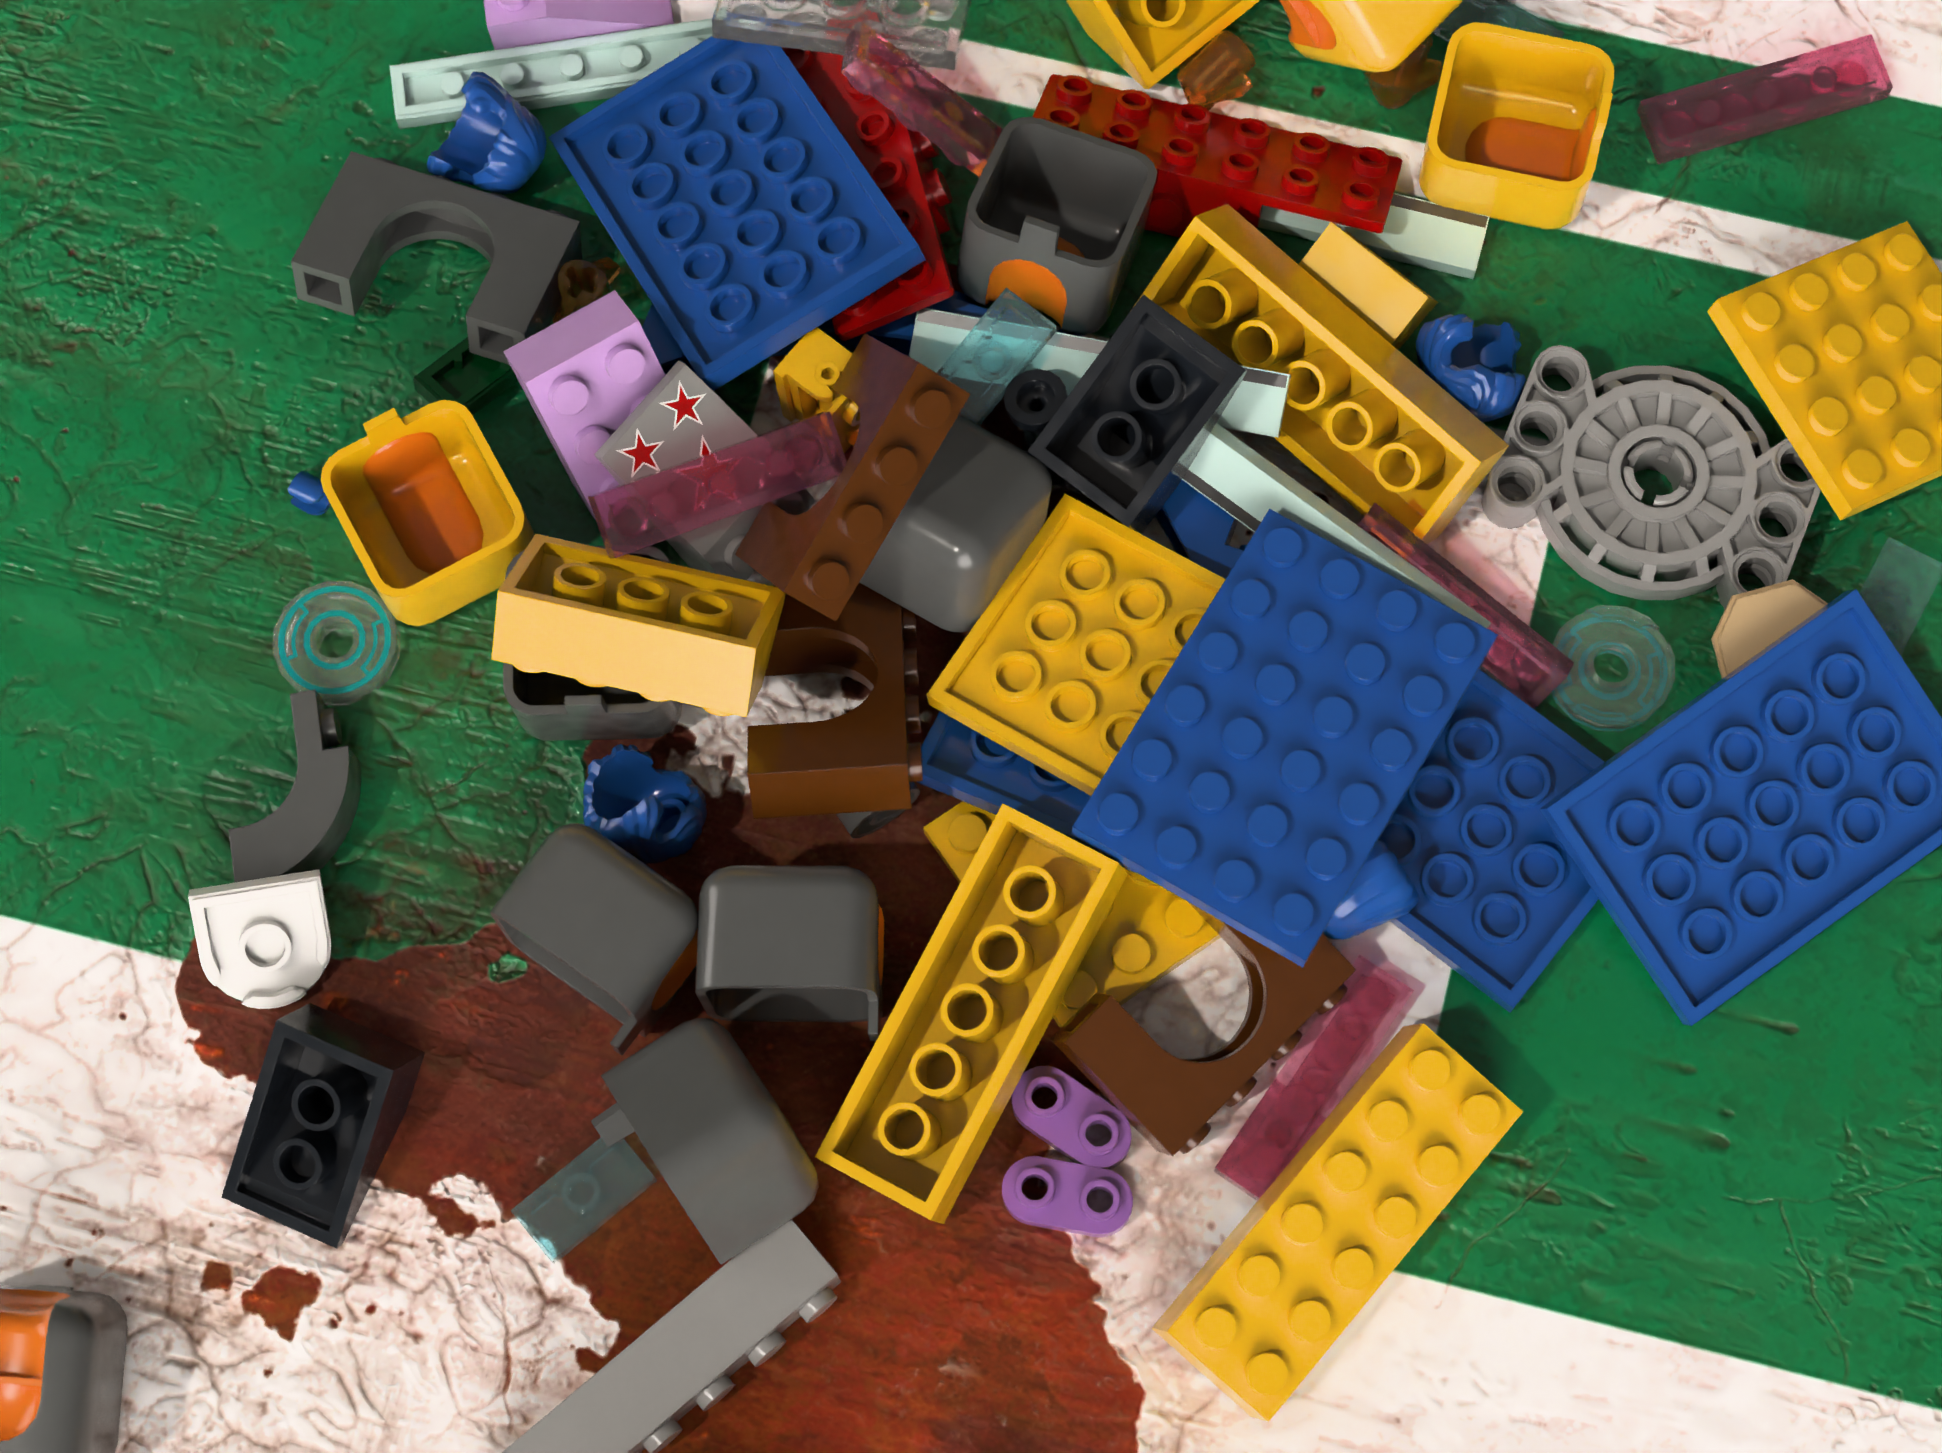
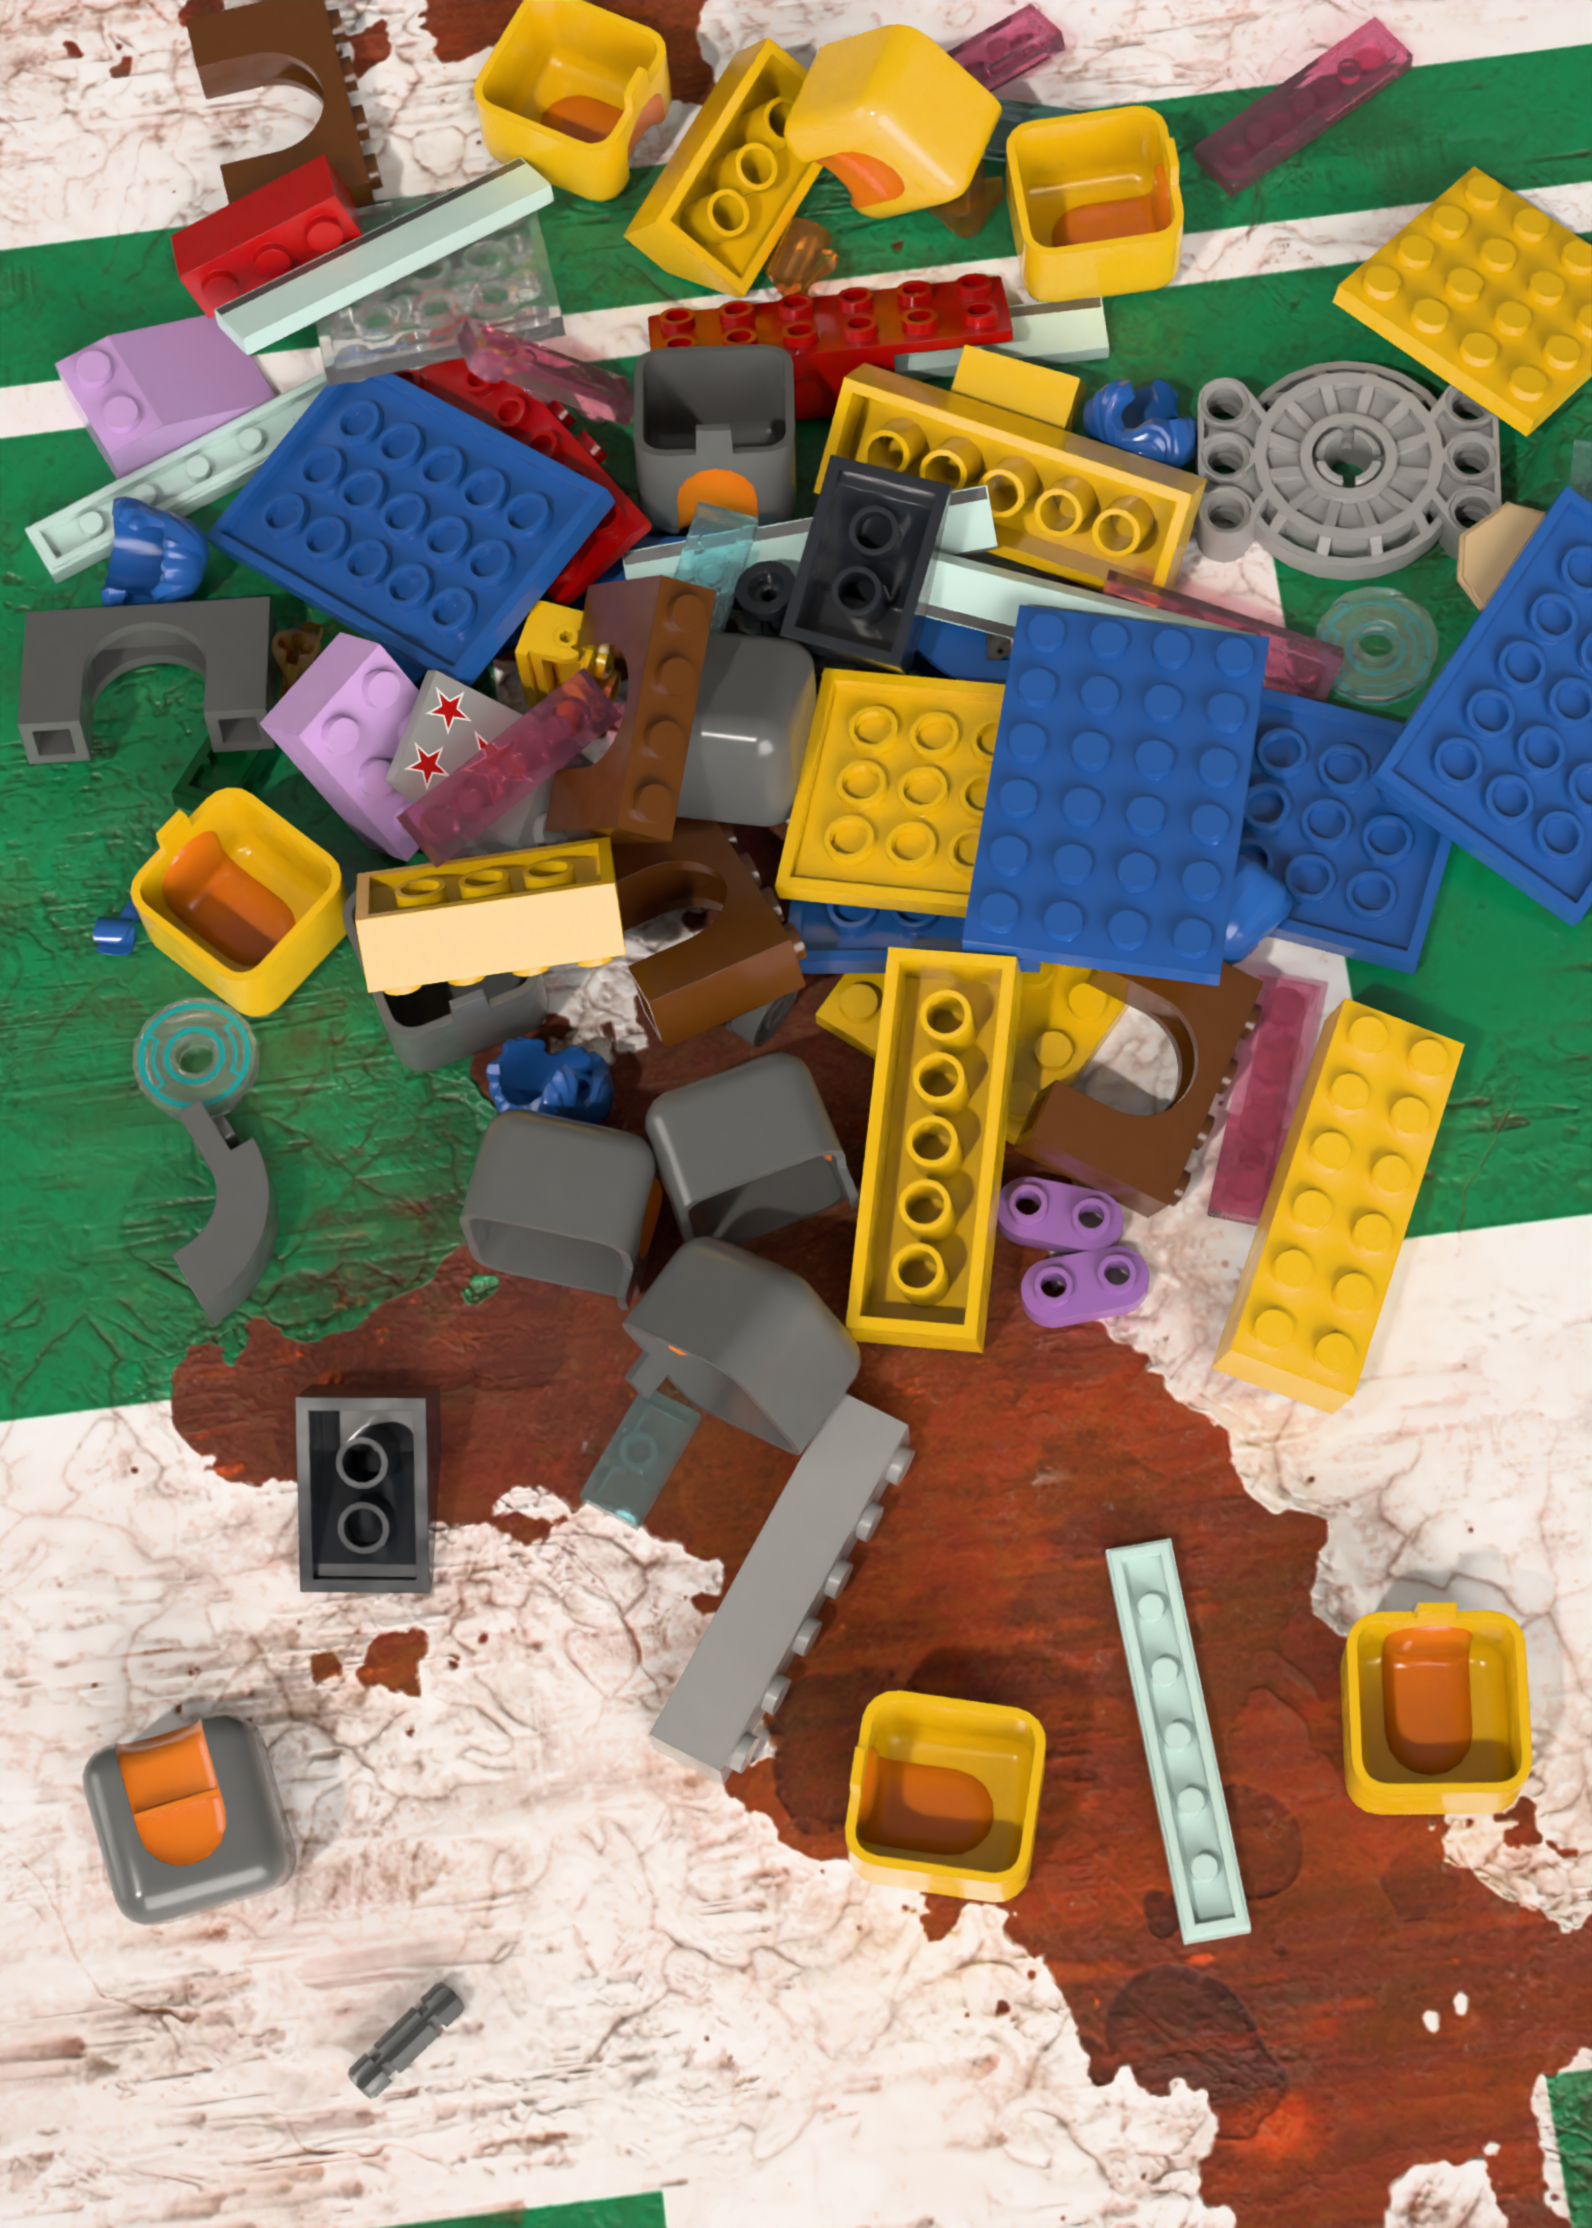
camera: 20 degrees left, 5 degrees down
white tile [188,869,331,1009] -> none

